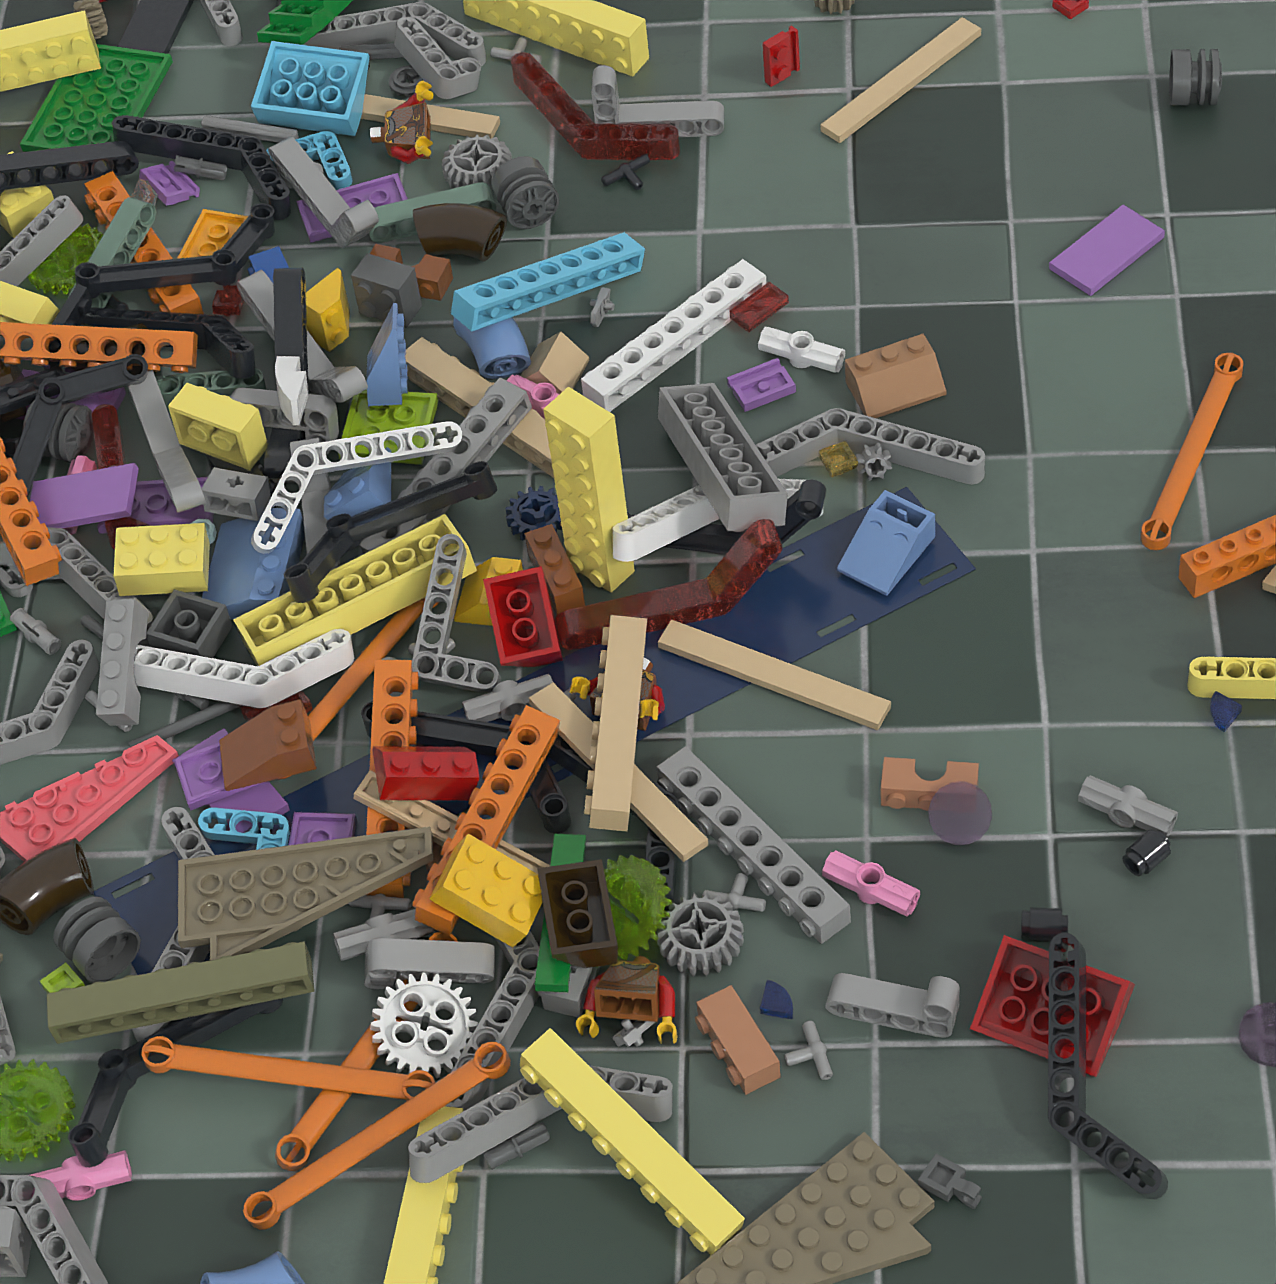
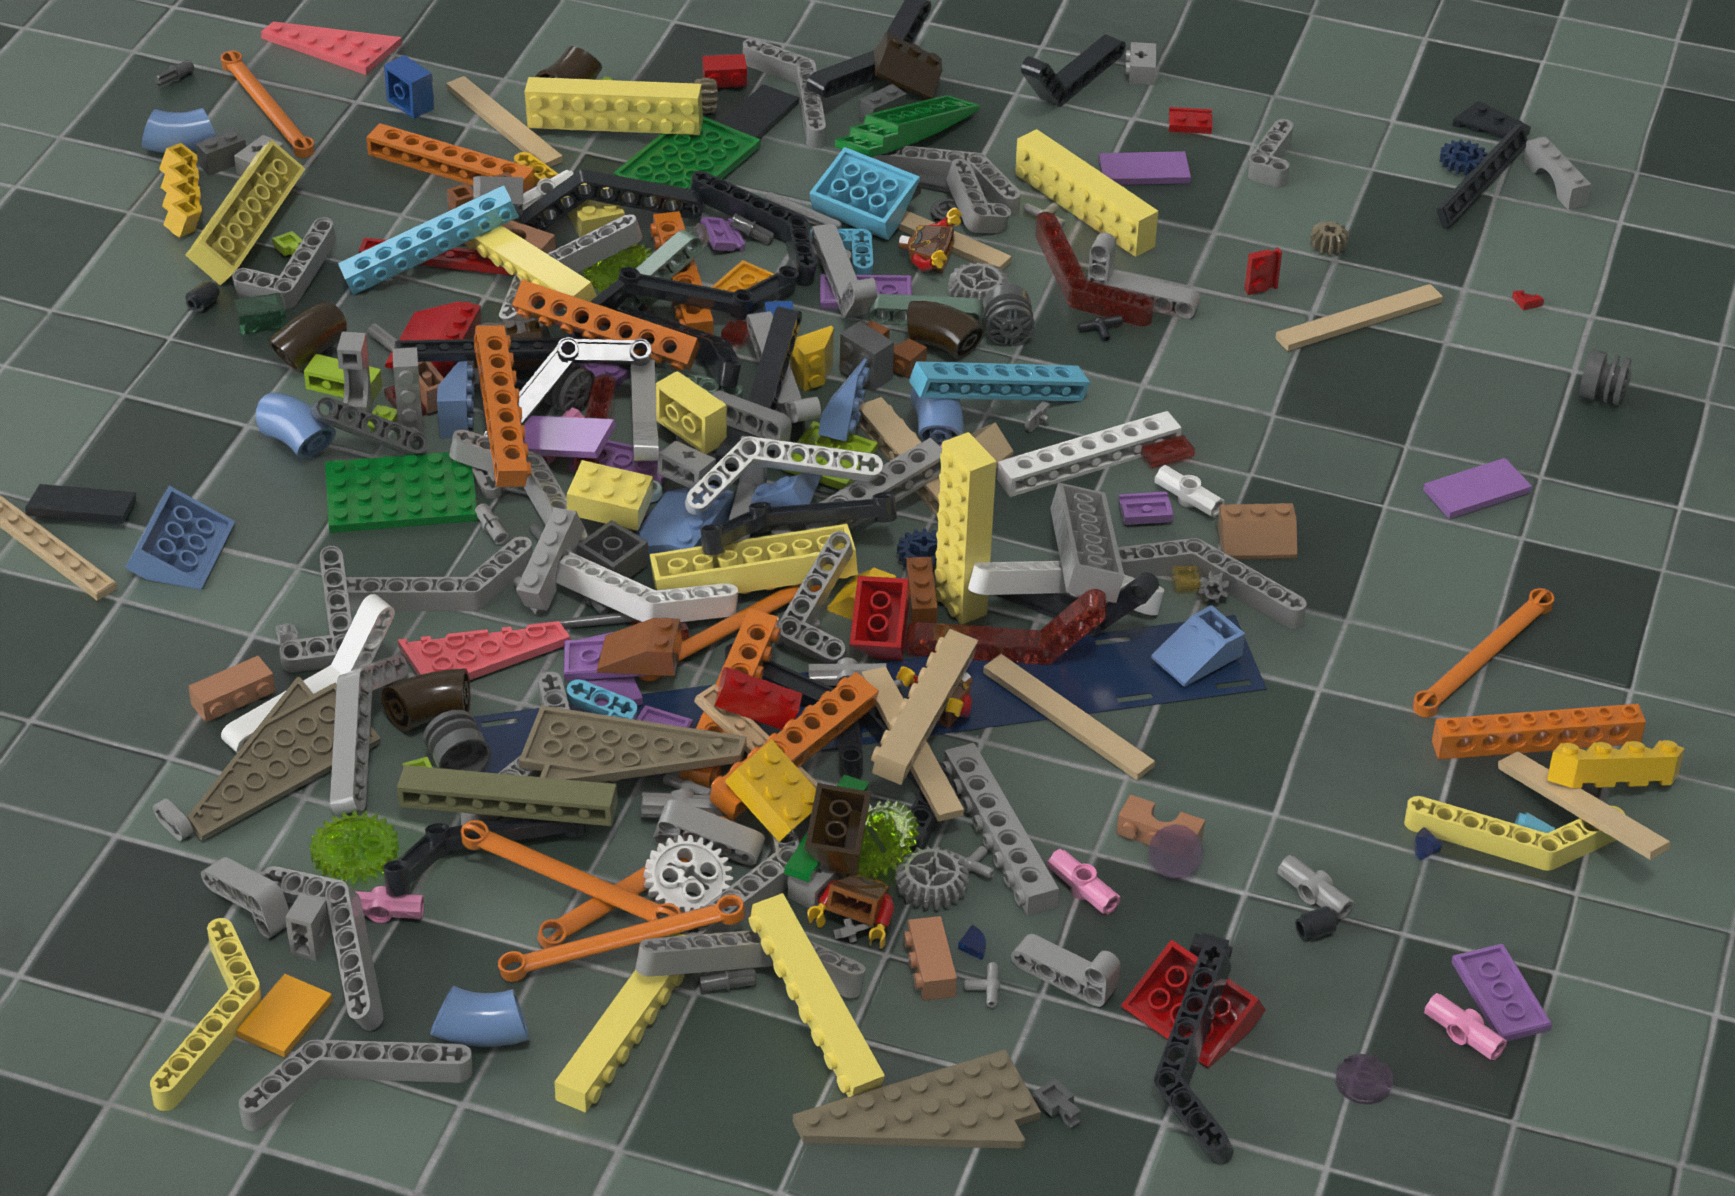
camera: 10 degrees right, 10 degrees down
white slope [275,356,308,425] -> none

